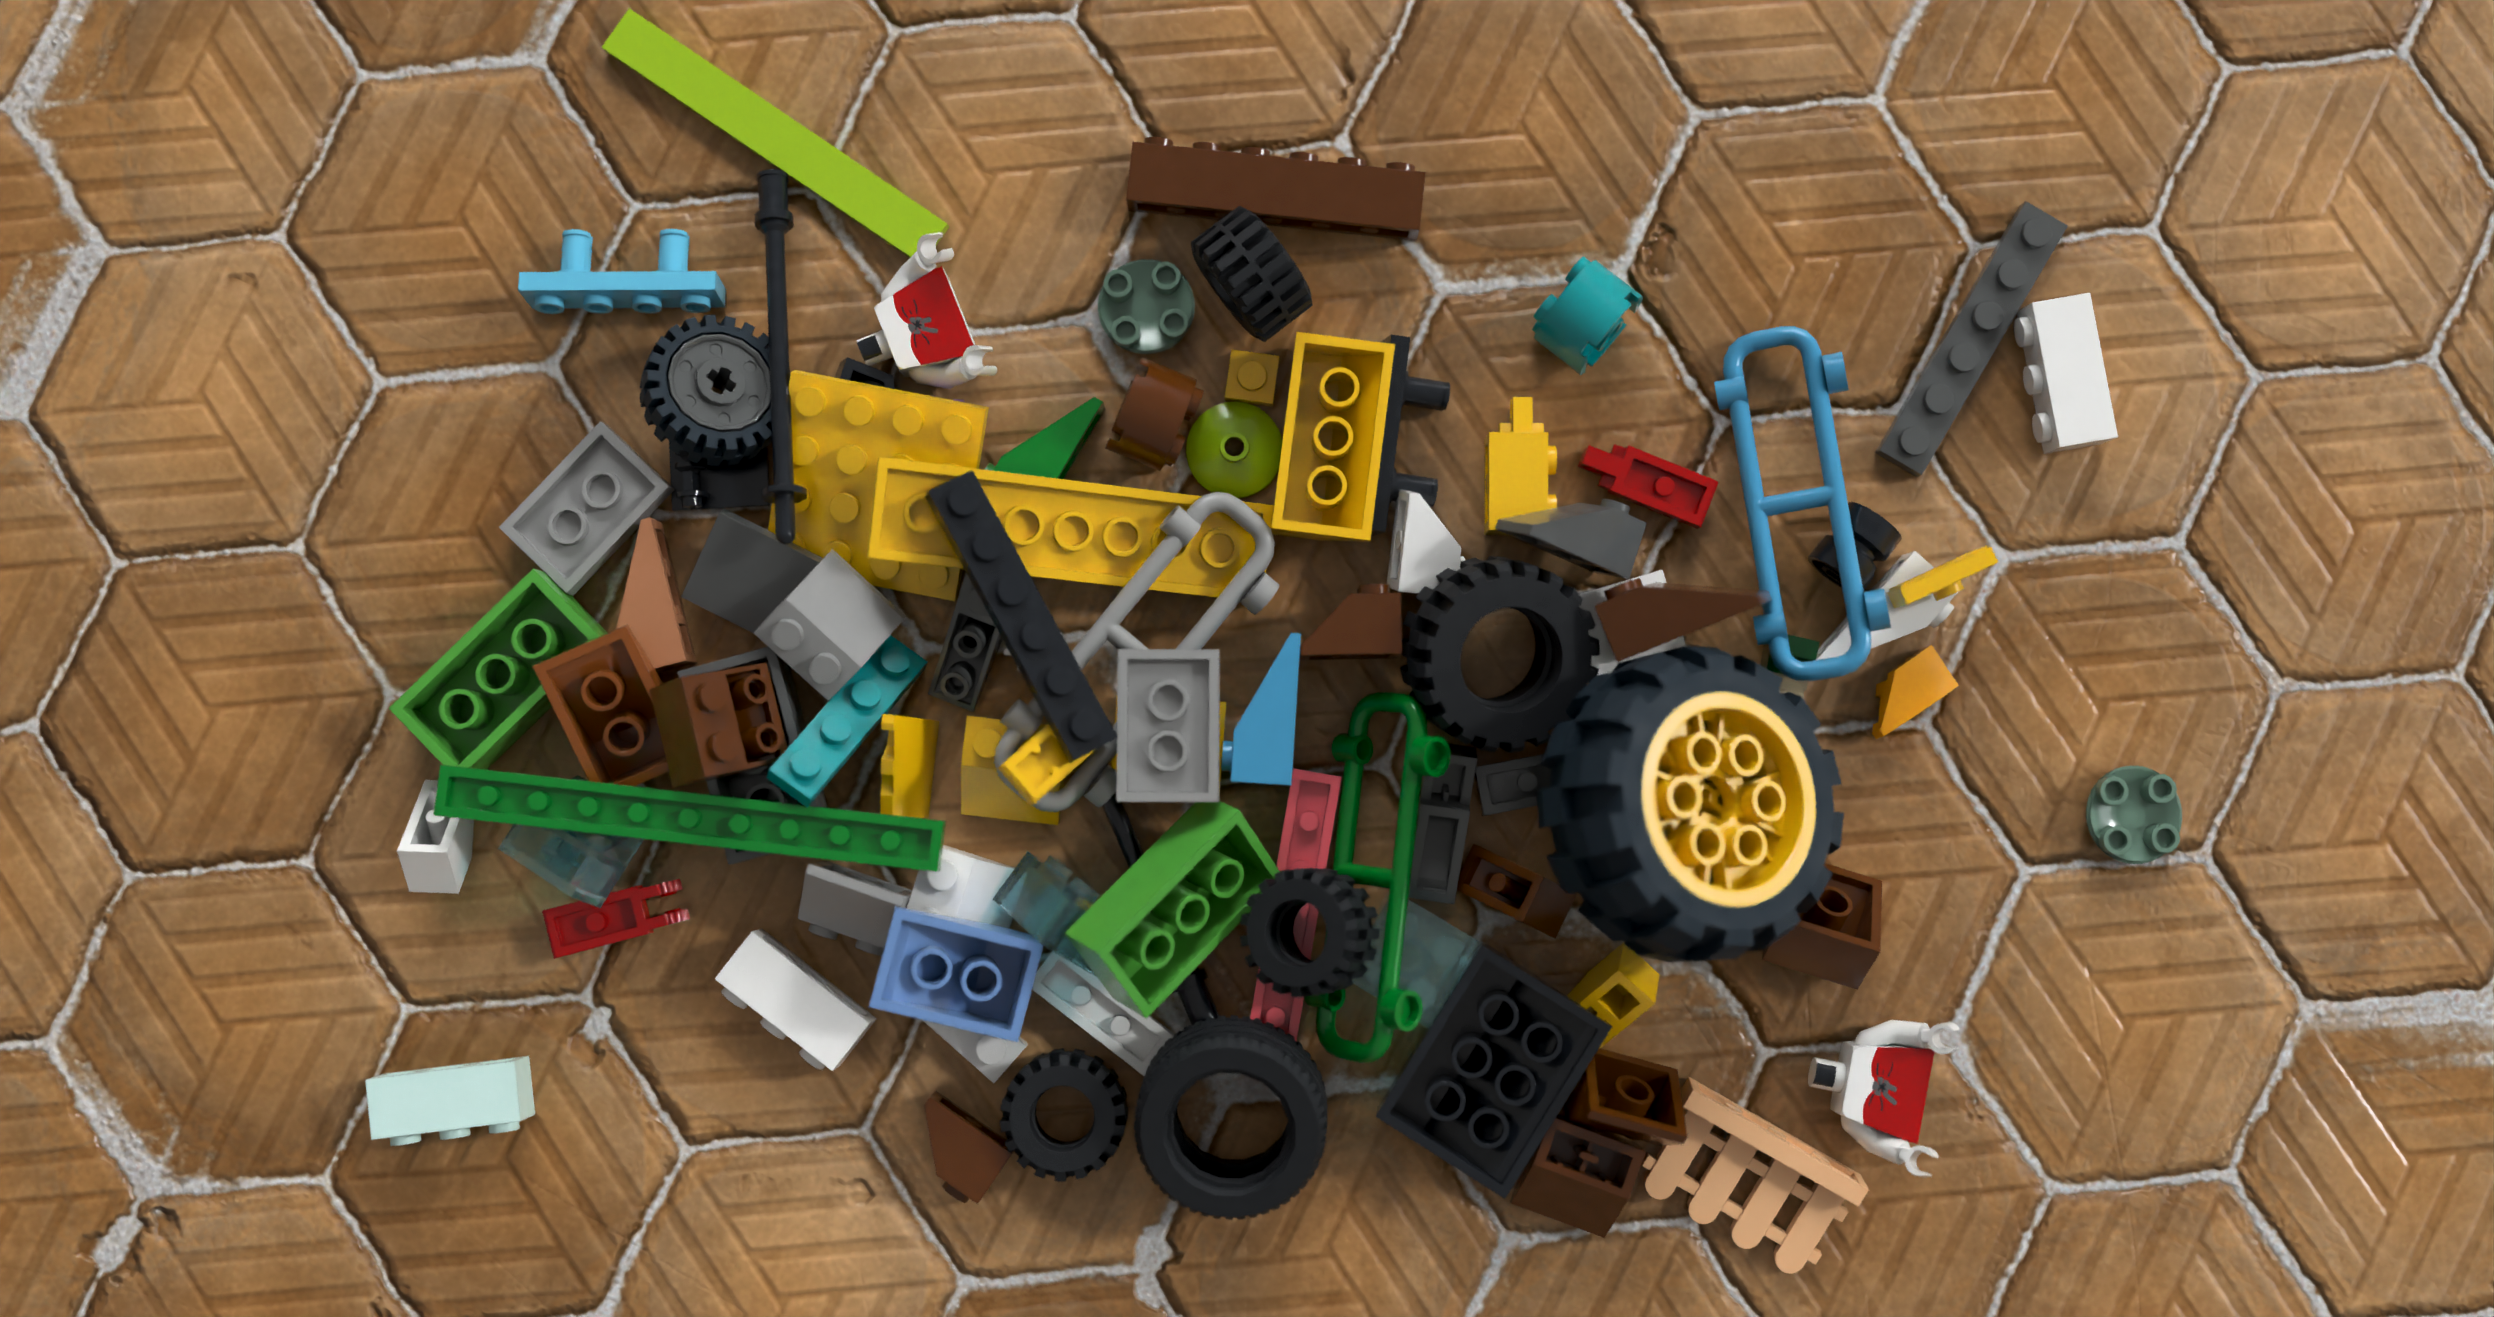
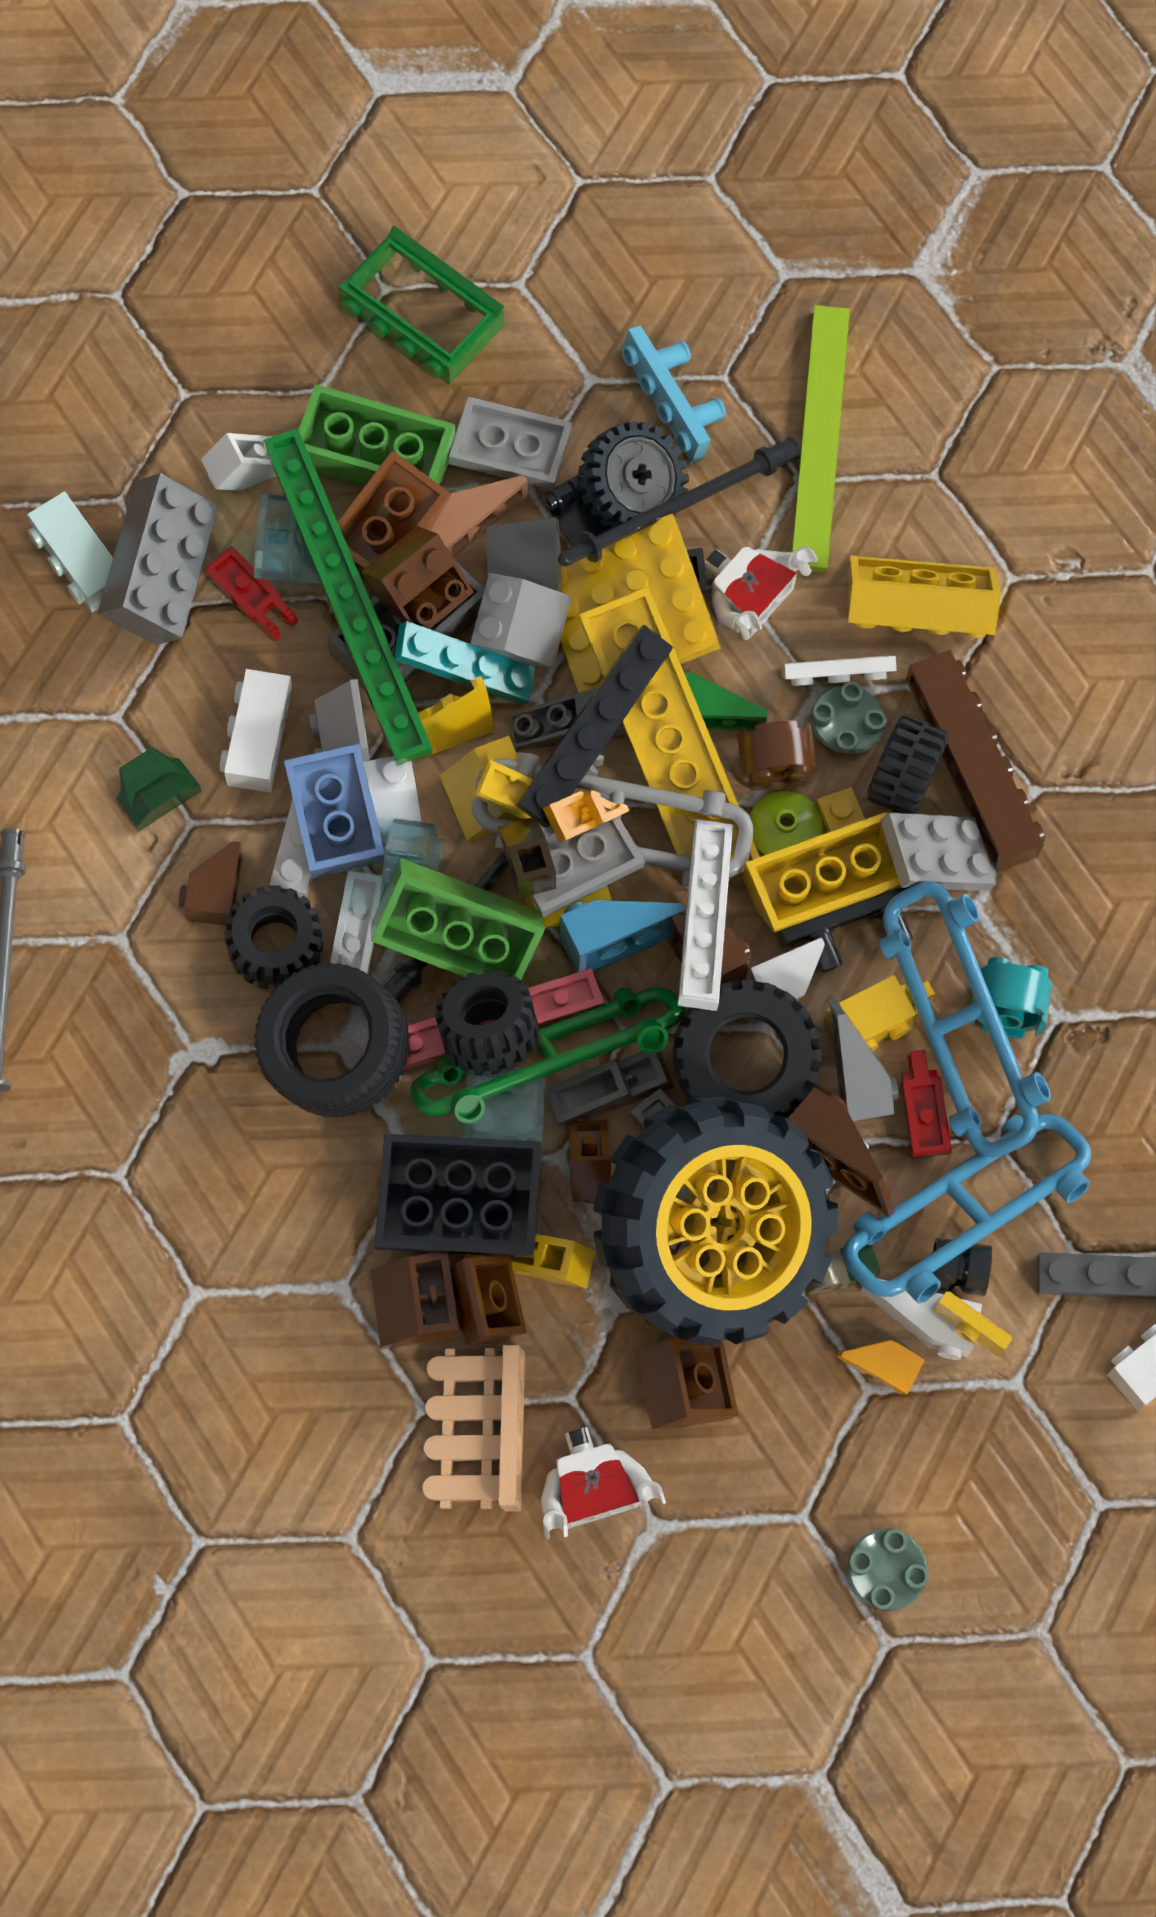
camera: 55 degrees right, 15 degrees down
none -> brick [97,473,218,645]
none -> dark green slope [117,747,201,832]
none -> green window [338,225,504,385]
none -> dark brown slope [497,817,556,899]
none -> light orange slope [543,790,629,843]
none -> white tile [678,819,733,1011]
none -> white plate [780,656,897,686]
none -> yellow slope [847,556,1001,638]
none -> light grey plate [880,813,996,891]
none -> dark azure bar [880,881,1051,1158]

